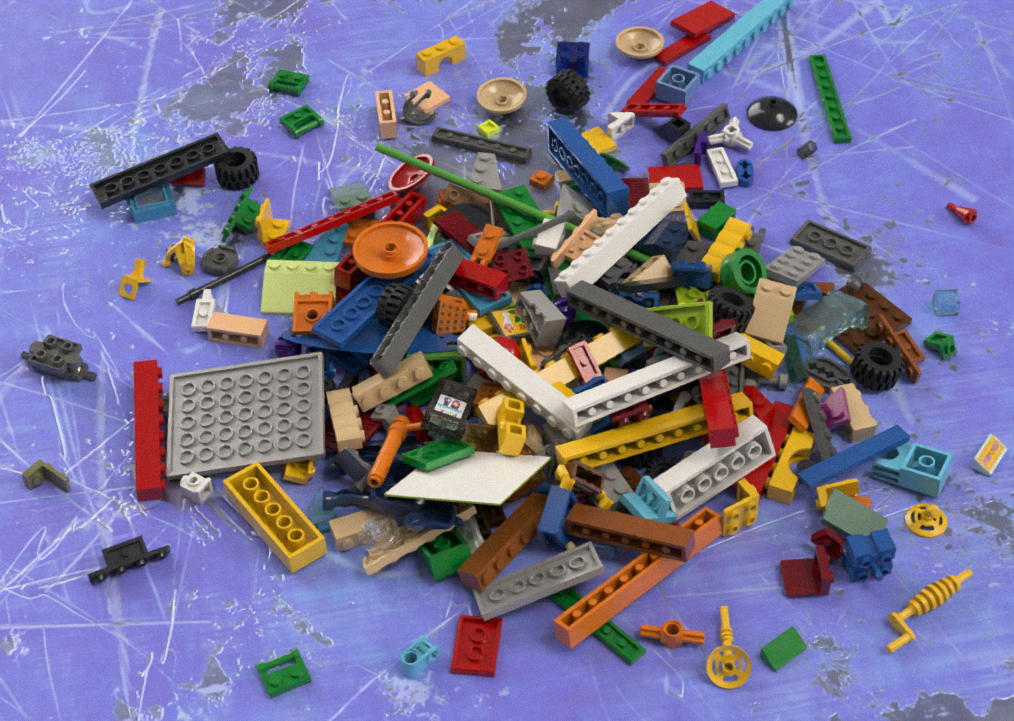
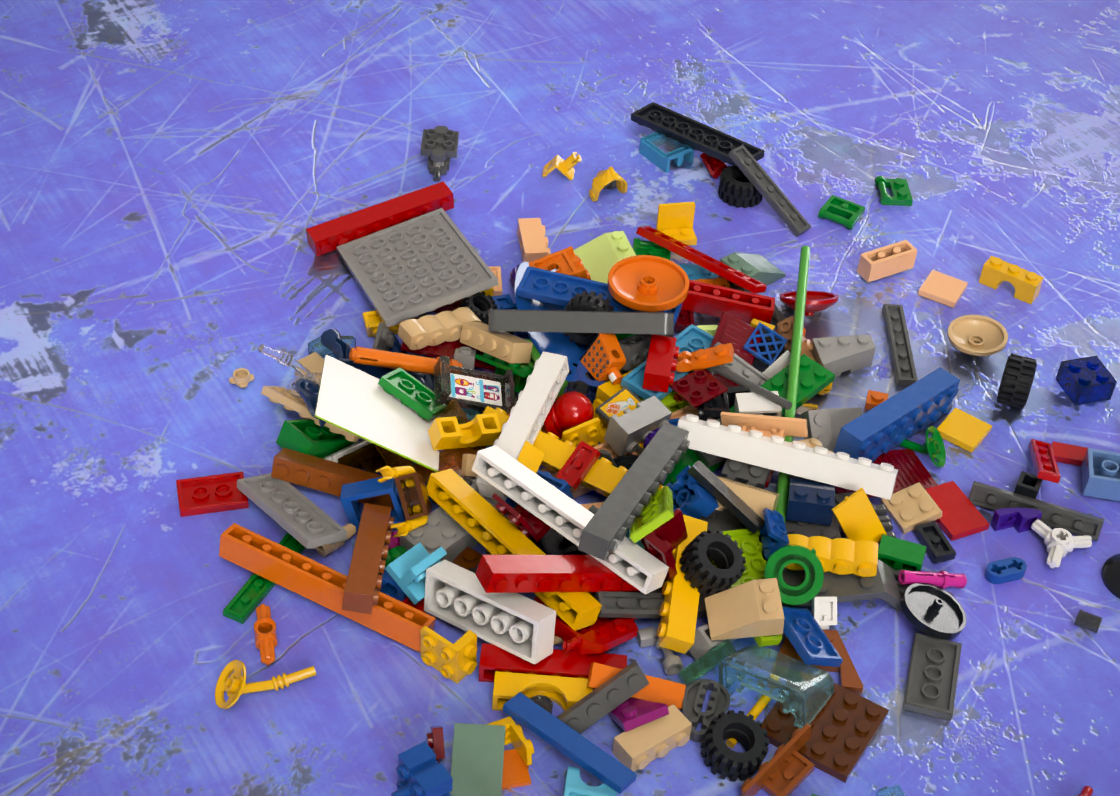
camera: 65 degrees right, 5 degrees down
olive bracket [21,459,71,492] -> none
black bracket [88,535,170,583] -> none
black bar [175,253,272,305] -> none
white brick [180,472,214,505] -> none
white hinge [191,289,216,332] -> none
dark grey plate [202,245,239,275] -> none
green bracket [221,185,261,242] -> none
yellow brick [223,461,327,574] -> none
green plate [255,647,312,699] -> none
dark grey helmet [401,89,438,125] -> none
medium azure piece [401,635,441,678] -> none
neon yellow tile [477,119,501,138] -> none
white slope [607,112,635,141] -> none
white plate [706,147,738,188] -> none
green slope [760,626,807,672] -> none
light grey plate [766,246,826,287] -> none
dark red bracket [780,545,834,597] -> none
dark grey bar [846,271,871,292] -> none
none -> tan plate [229,368,254,388]
none -> dark grey tile [728,145,811,237]
none -> blue window [742,322,788,366]
none -> dark pink pin [898,570,967,589]
none -> piece [900,583,966,640]

